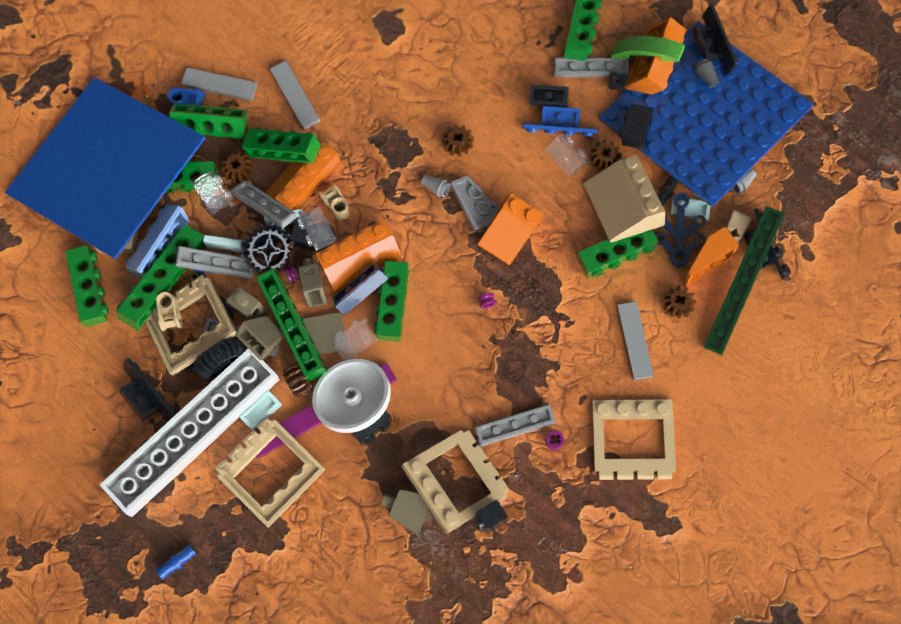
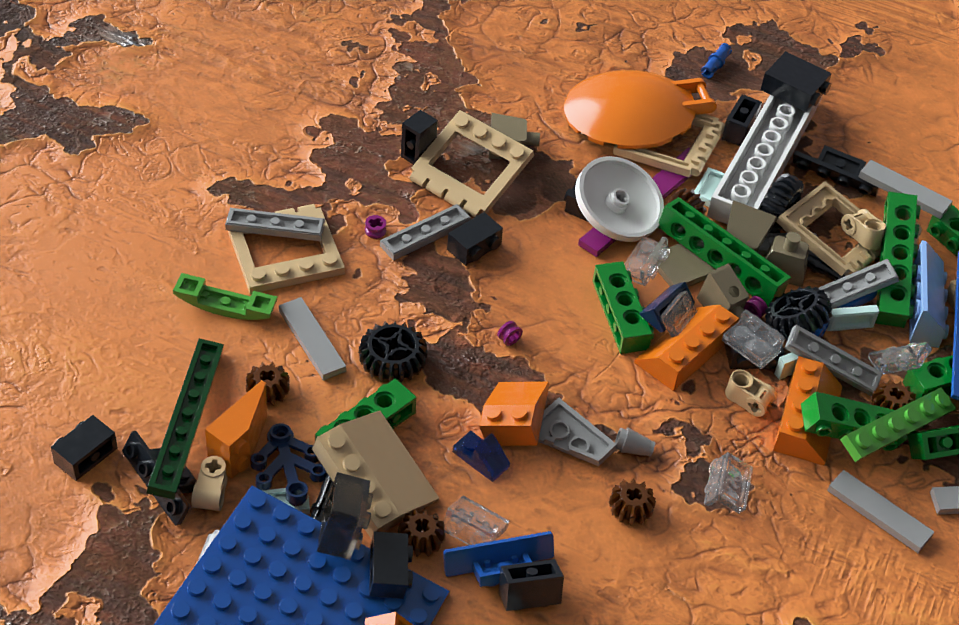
camera: 150 degrees right, 25 degrees down
none -> black brick [51,415,118,481]
none -> bright green slope [173,273,278,320]
none -> light grey tile [225,208,325,241]
none -> clear smoke brick [317,472,373,560]
none -> black gear [359,321,428,383]
none -> black brick [447,212,503,266]
none -> clear blue slope [452,430,510,482]
none -> orange dish [564,70,717,149]
none -> clear tile [661,291,697,337]
none -> clear bracket [704,452,753,514]
none -> black brick [722,94,762,146]
none -> black brick [760,51,832,112]
none -> bright green plate [840,387,956,462]
none -> light grey tile [859,160,953,219]

